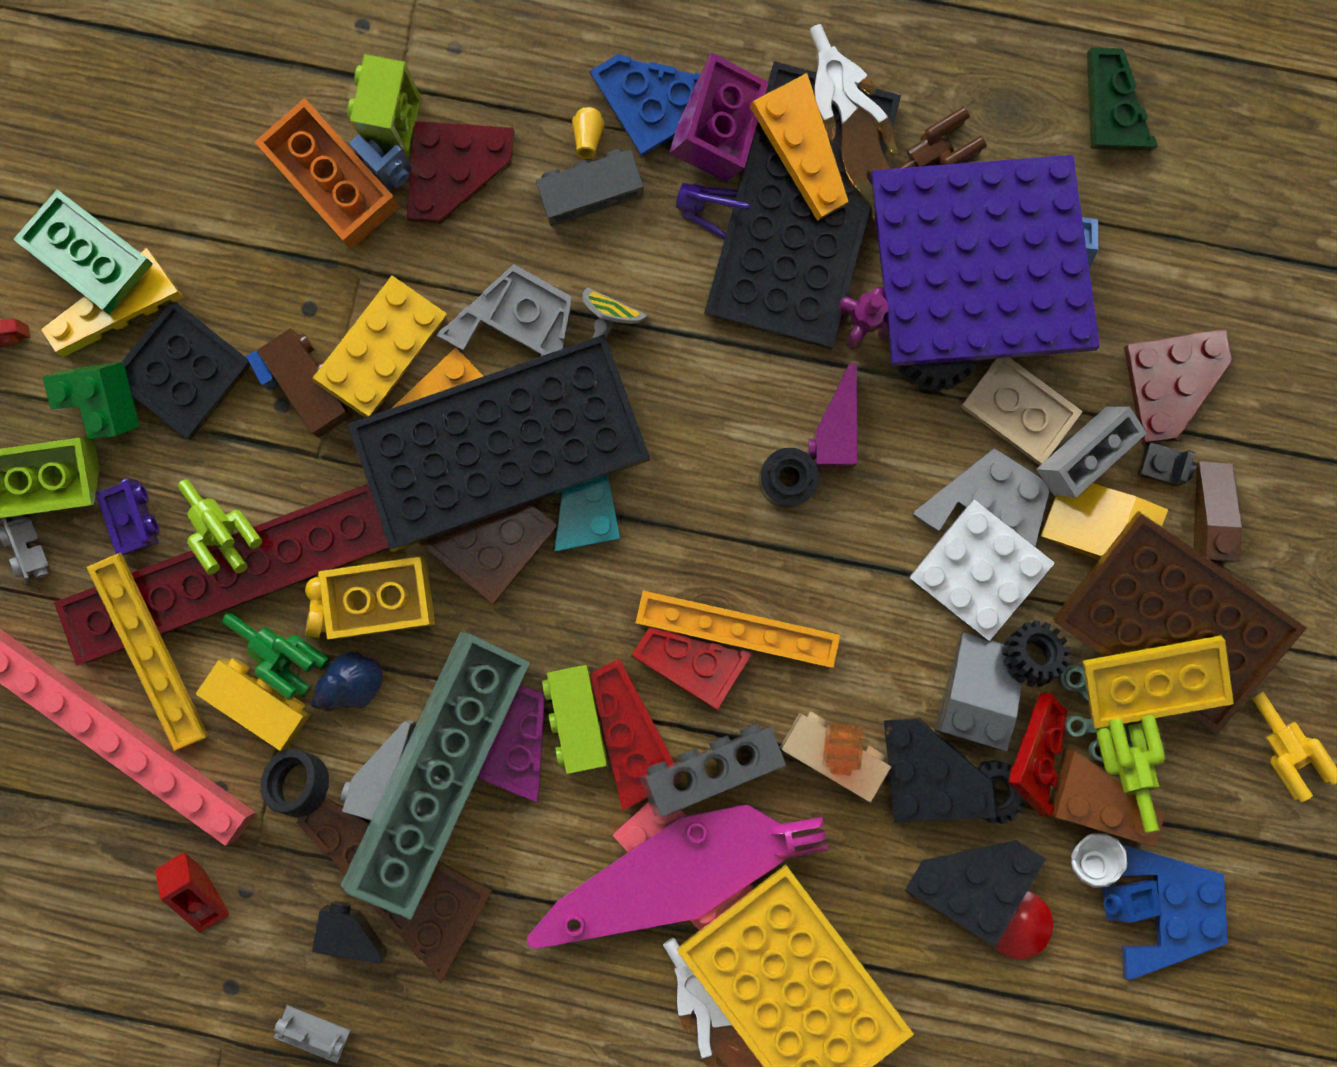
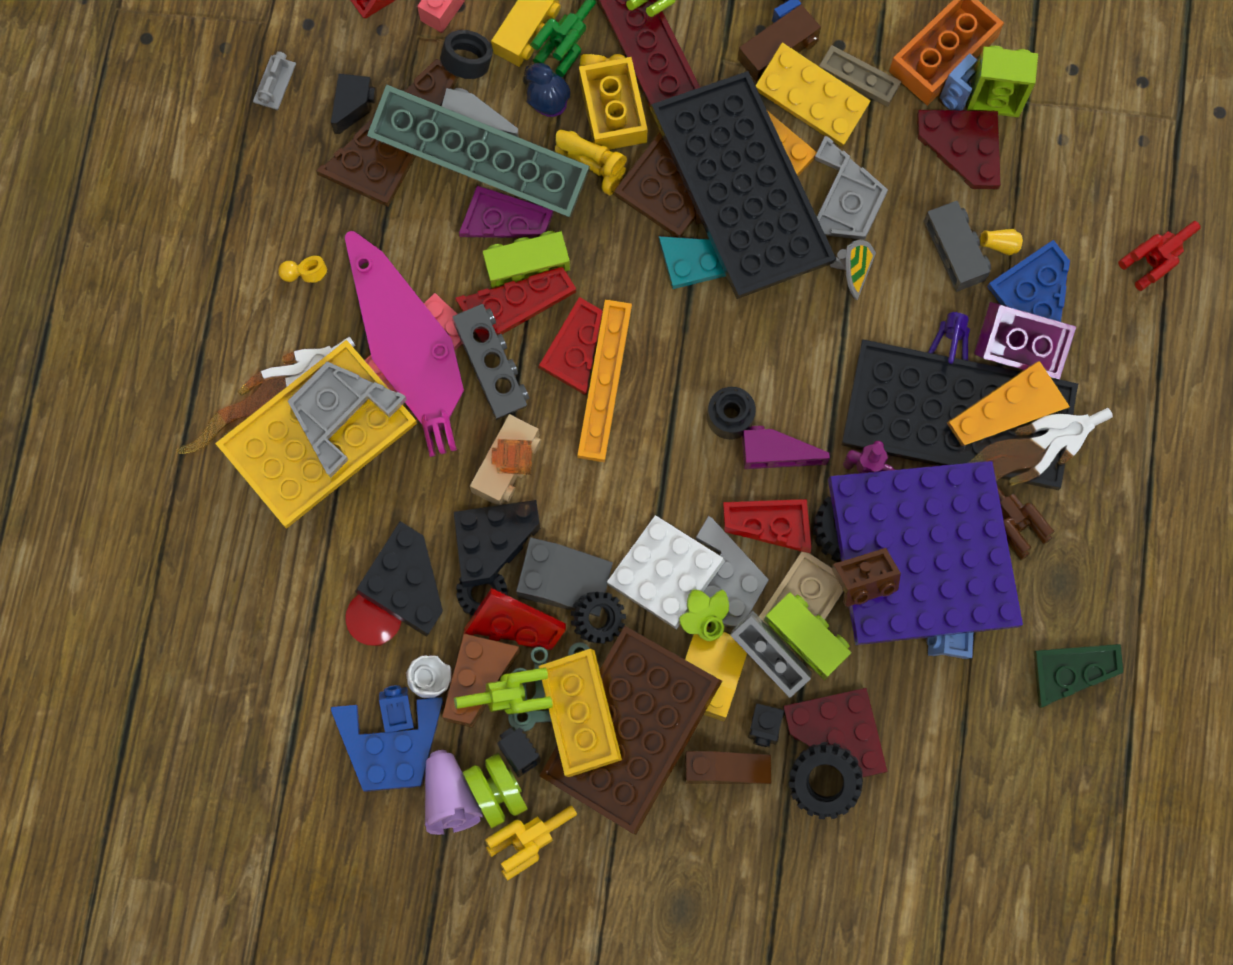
camera: 85 degrees right, 10 degrees down
none -> yellow plate [278,256,327,283]
none -> light grey wing [288,362,407,478]
none -> lavender cone [425,750,483,835]
none -> lime wheel [463,753,528,829]
none -> black brick [497,727,541,778]
none -> yellow piece [555,130,627,196]
none -> lime plate [679,589,729,641]
none -> red wing [723,499,812,554]
none -> lime brick [764,592,852,681]
none -> black tyre [789,742,863,820]
none -> dark tan plate [819,45,901,107]
none -> reddish brown bracket [832,548,901,607]

